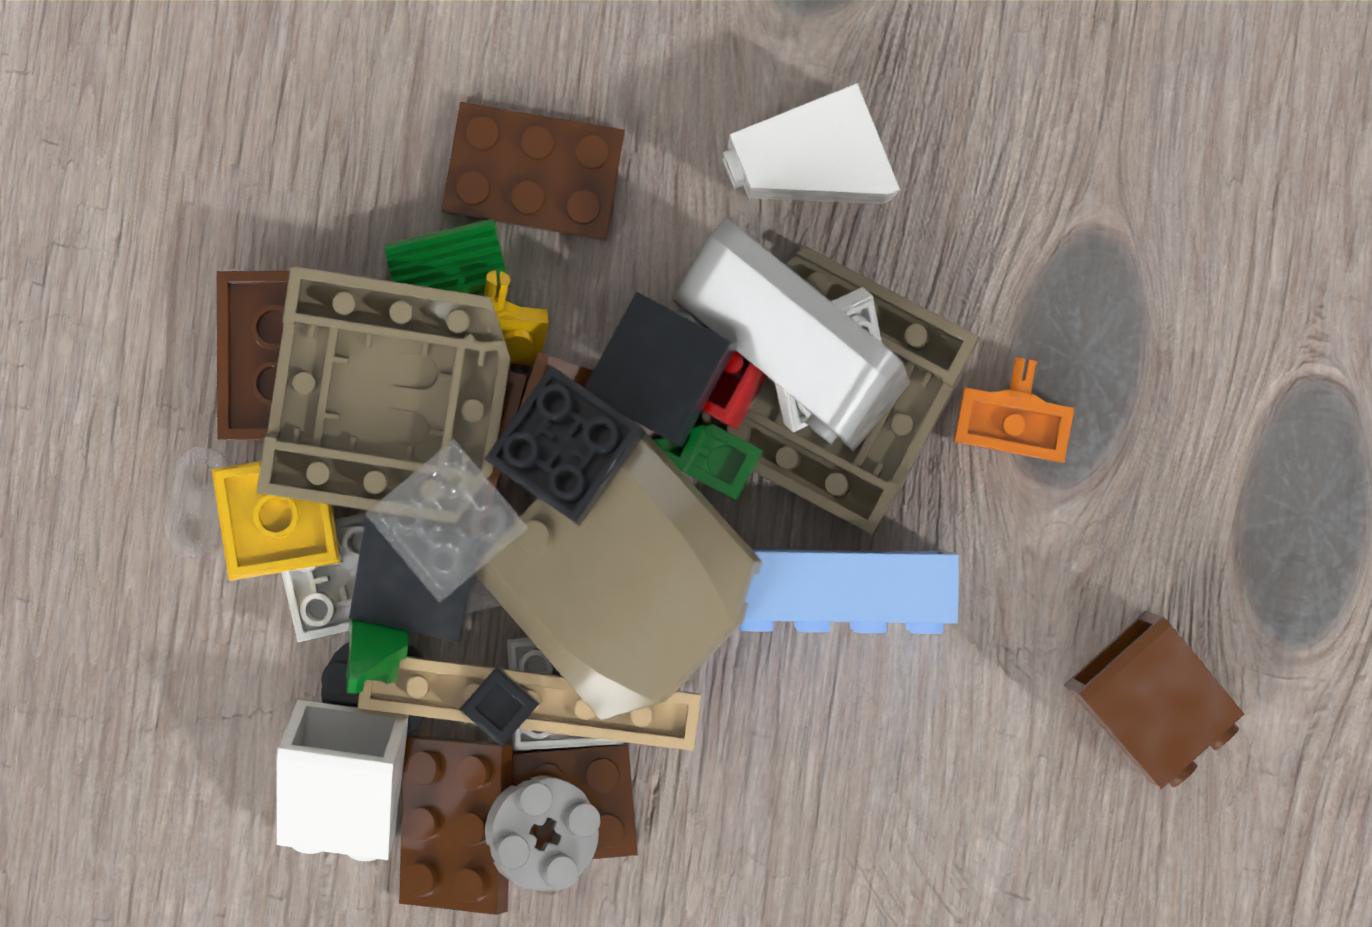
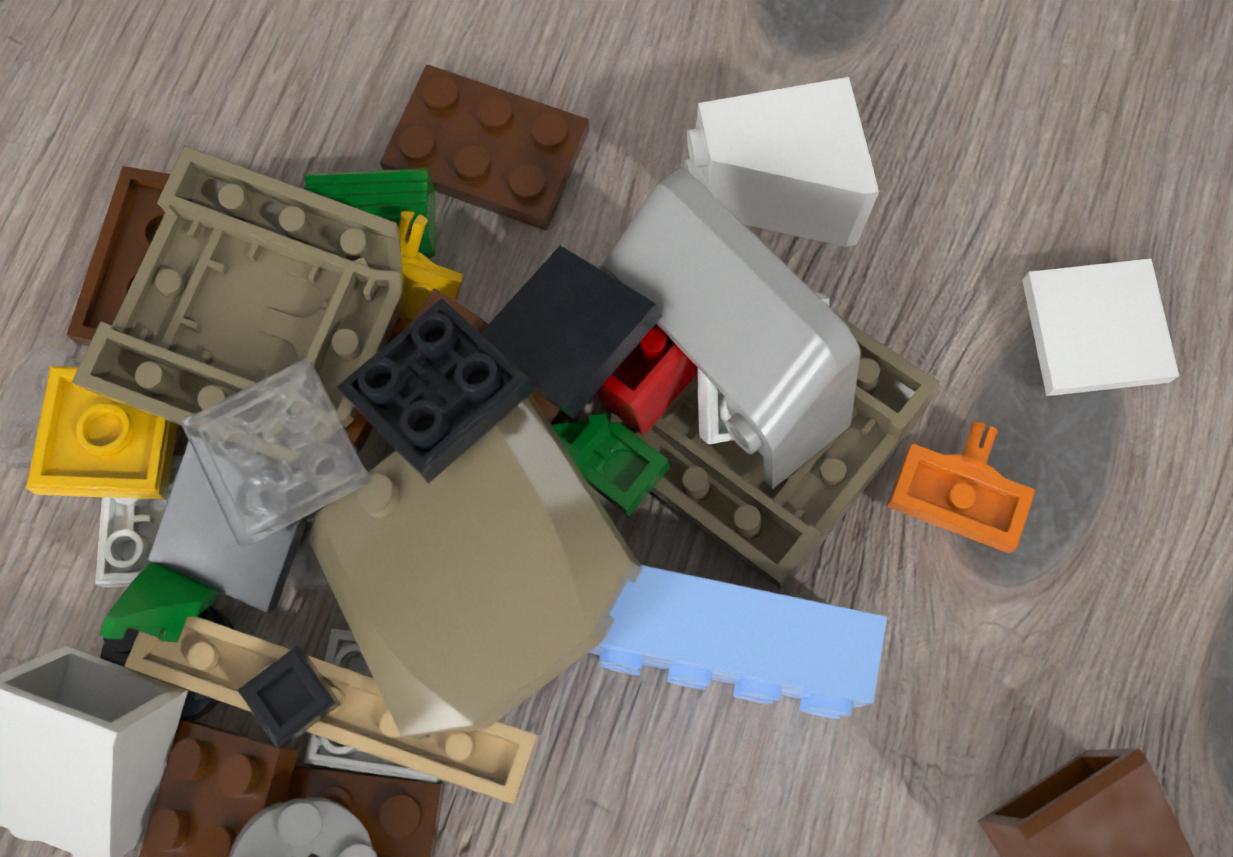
camera: 10 degrees right, 15 degrees down
none -> white tile [1022,259,1179,396]

